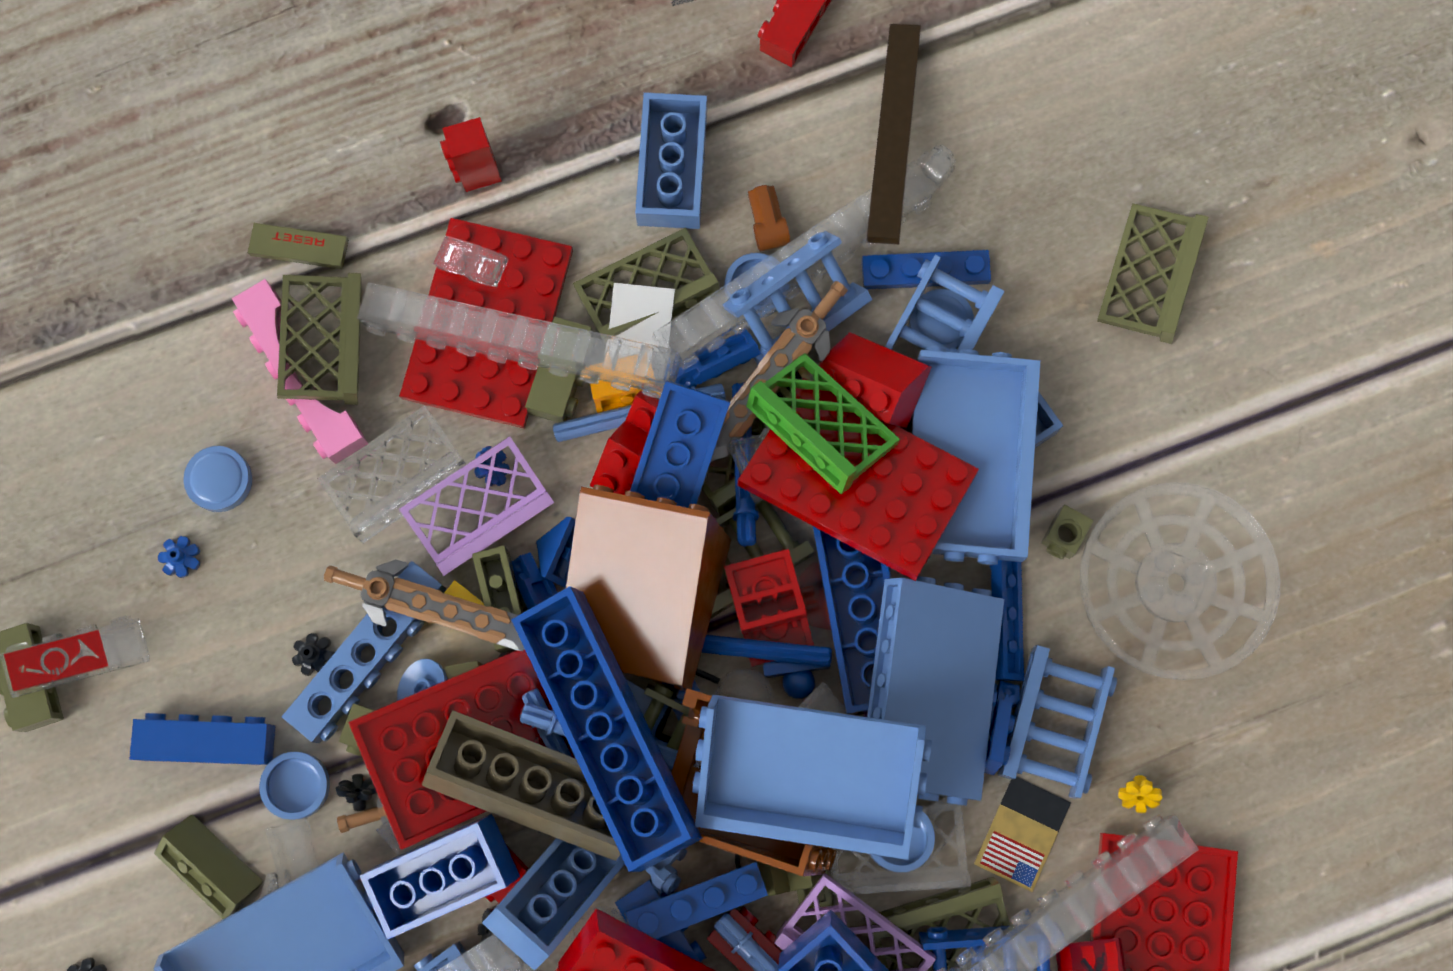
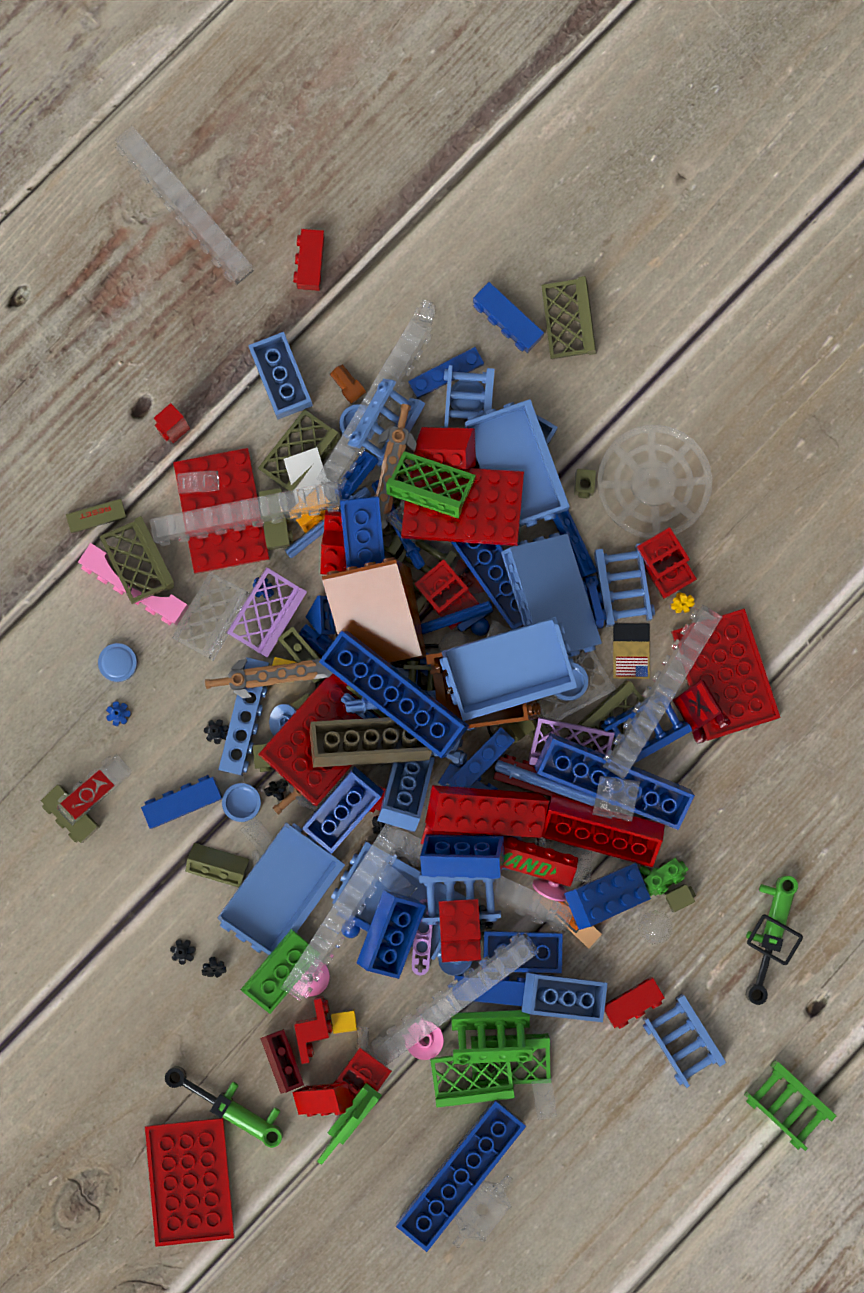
camera: 30 degrees left, 5 degrees up
dark brown tile [867,24,921,245] -> none
none -> blue brick [473,282,544,353]
none -> red bracket [636,527,697,599]

